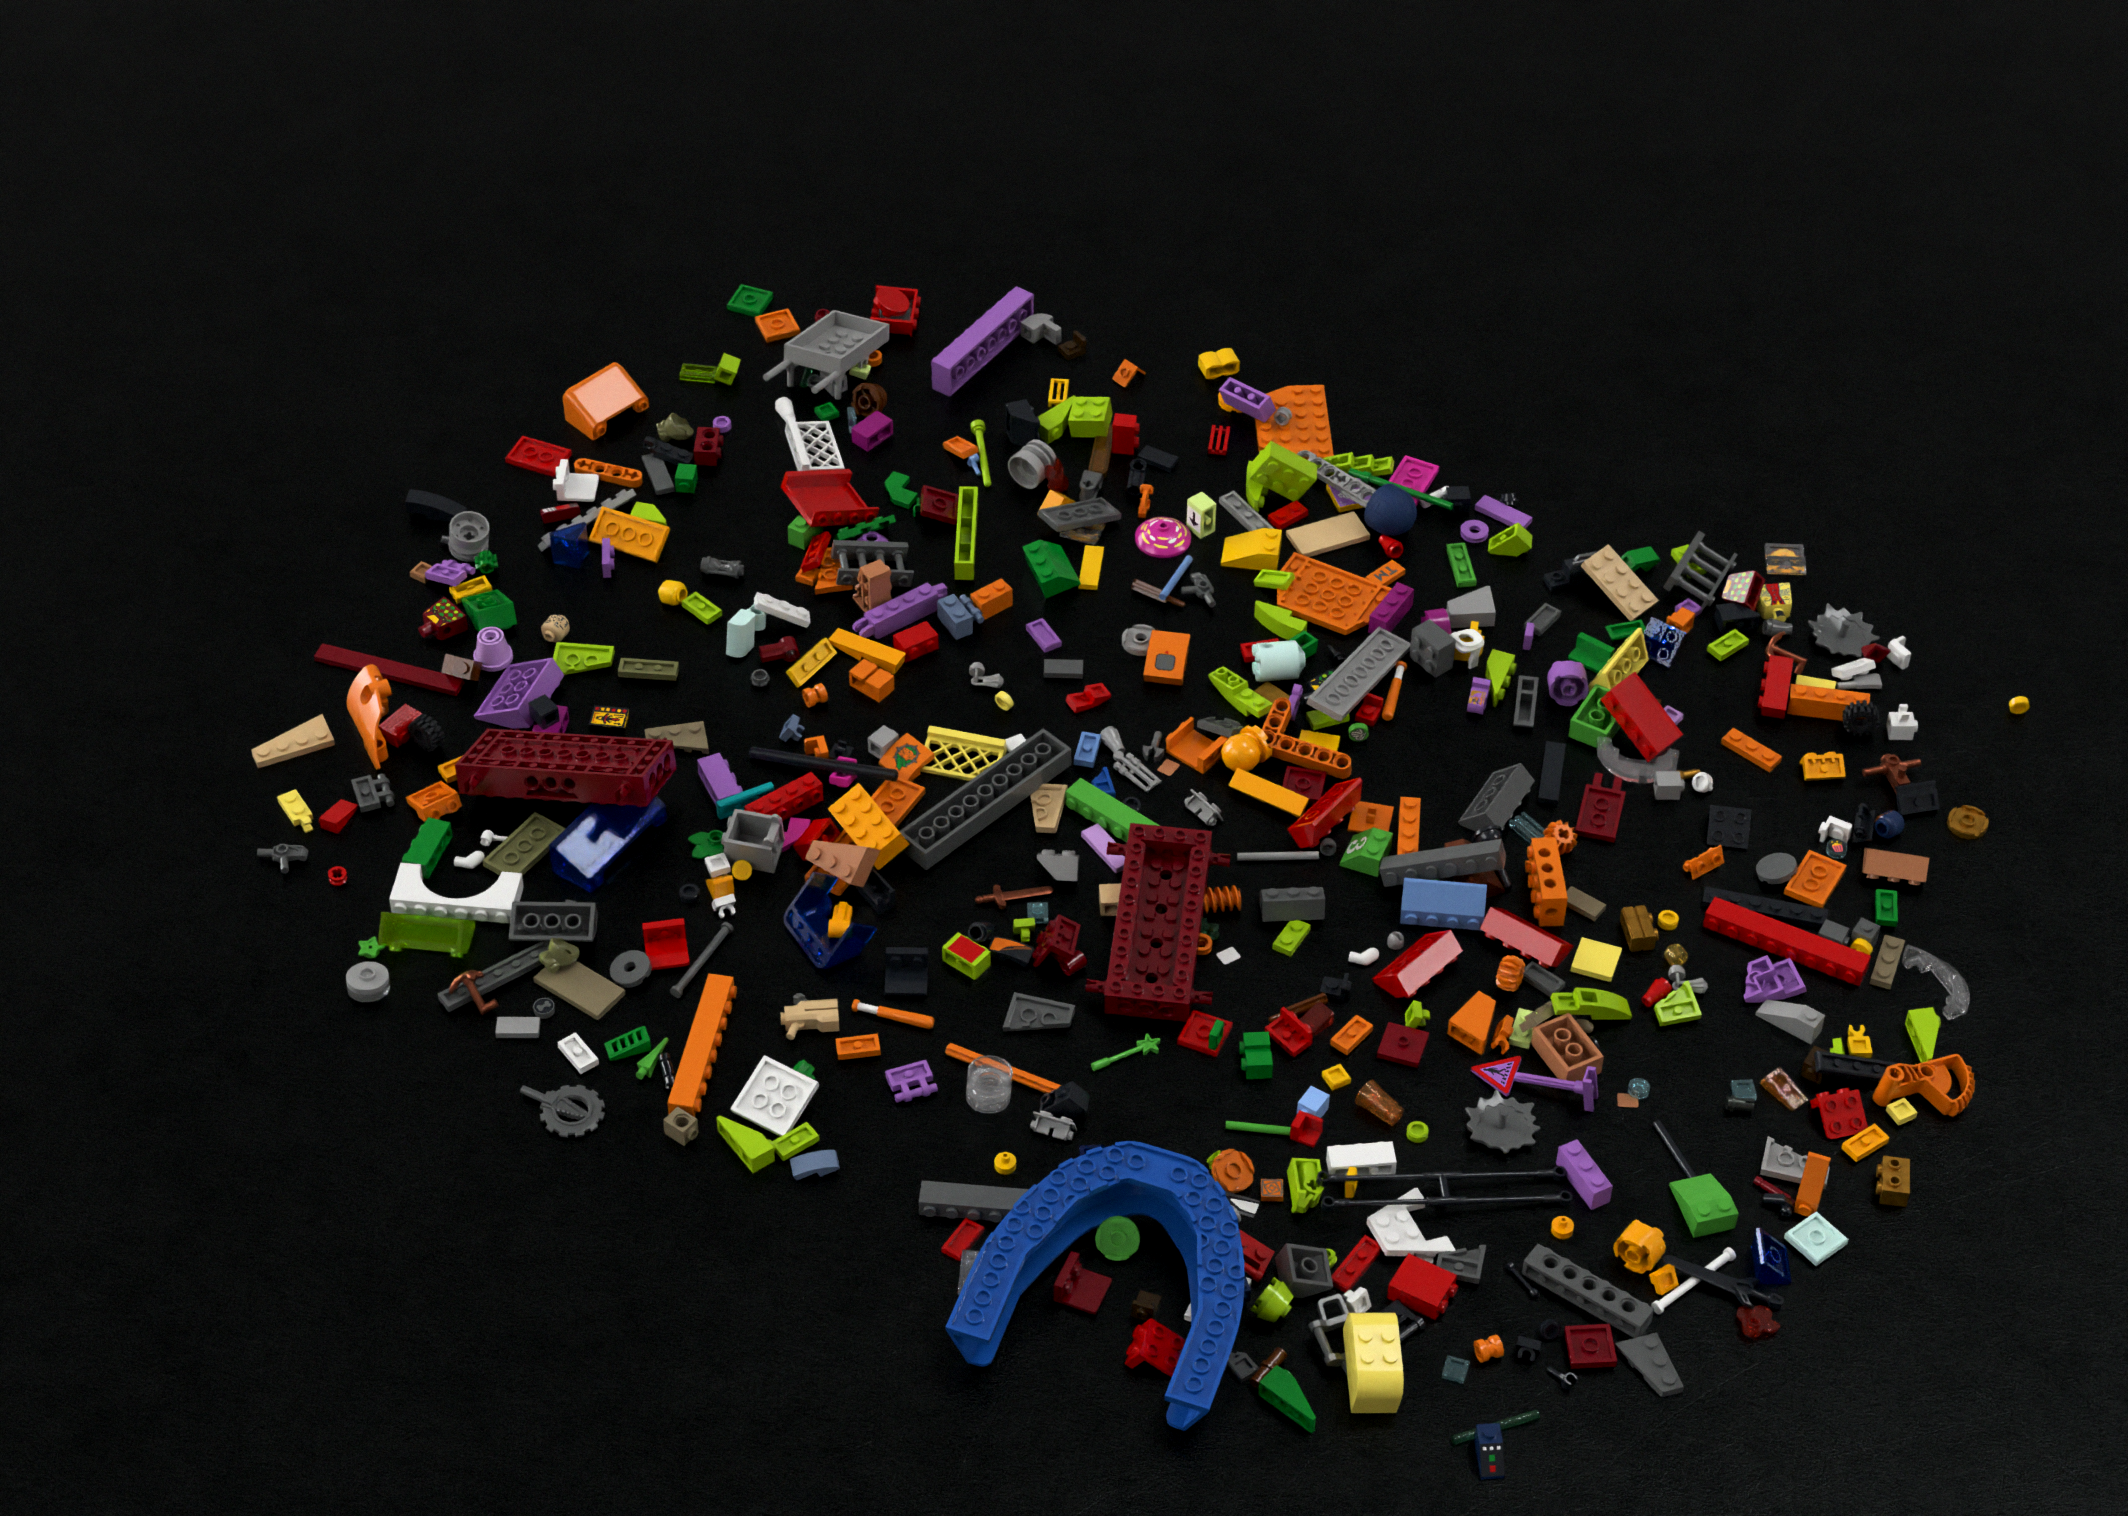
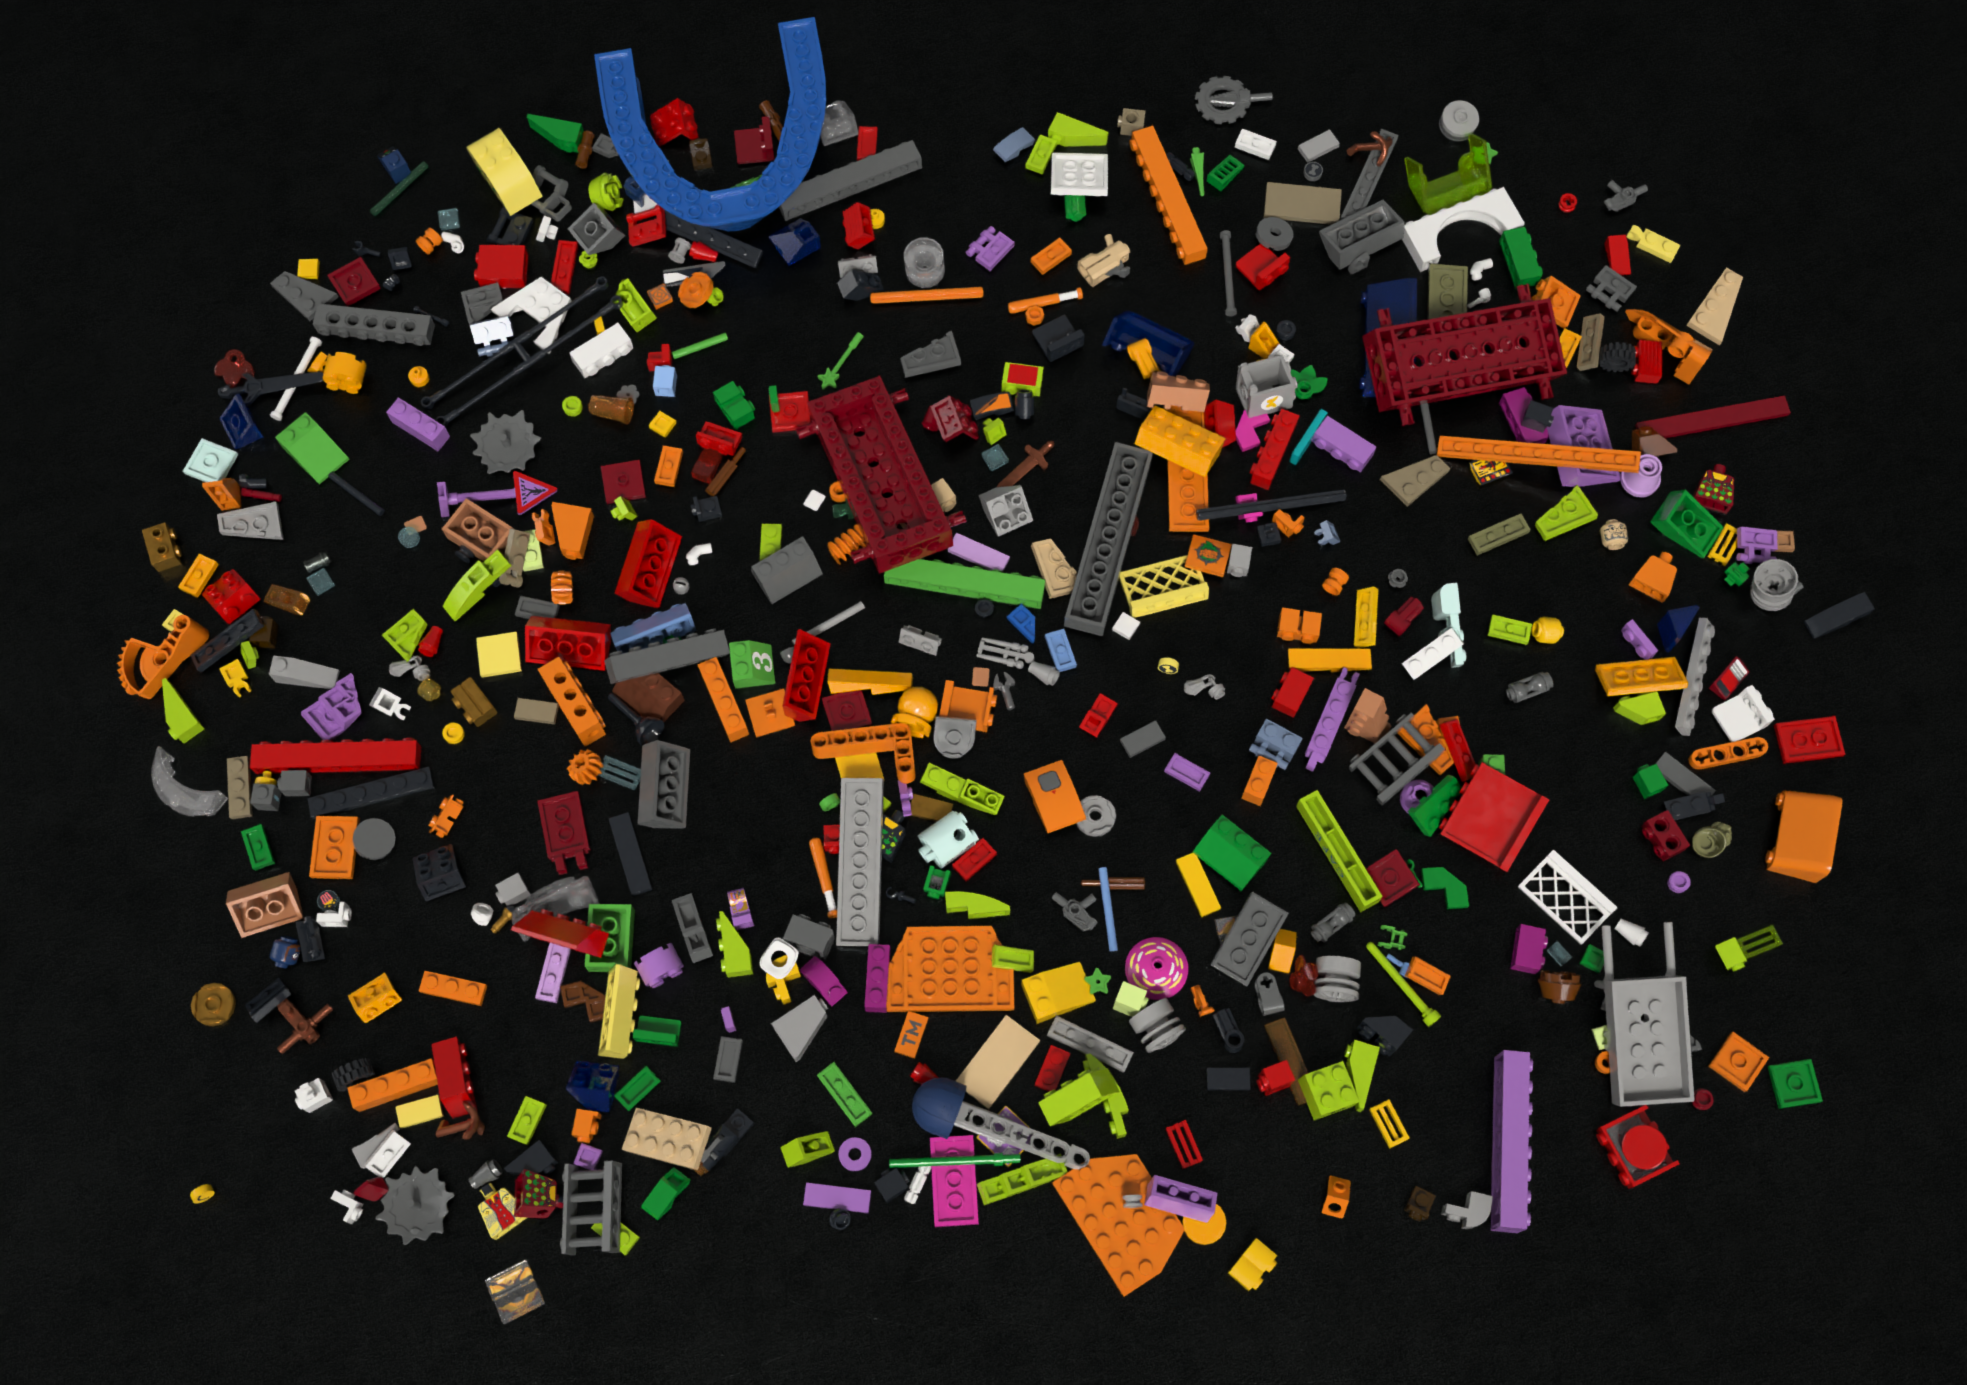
camera: 150 degrees right, 25 degrees up
olive hair [539,938,579,973] -> none
none -> yellow tile [298,259,320,279]
none -> white brick [369,687,411,720]
none -> white arm [441,232,464,253]
none -> brick [470,315,514,356]
none -> dark grey plant [617,385,640,405]
none -> reddish brown pin [759,100,783,141]
none -> red brick [843,202,875,249]
none -> orange tile [1025,305,1044,326]
none -> bright green plate [1084,968,1111,994]
none -> light grey wheel [1129,998,1186,1053]
none -> dark grey piece [1311,903,1356,943]
none -> bright green piece [1378,925,1407,950]
none -> orange plate [1437,436,1641,473]
none -> dark tan plate [1577,313,1604,371]
none -> orange torso [1629,552,1677,603]

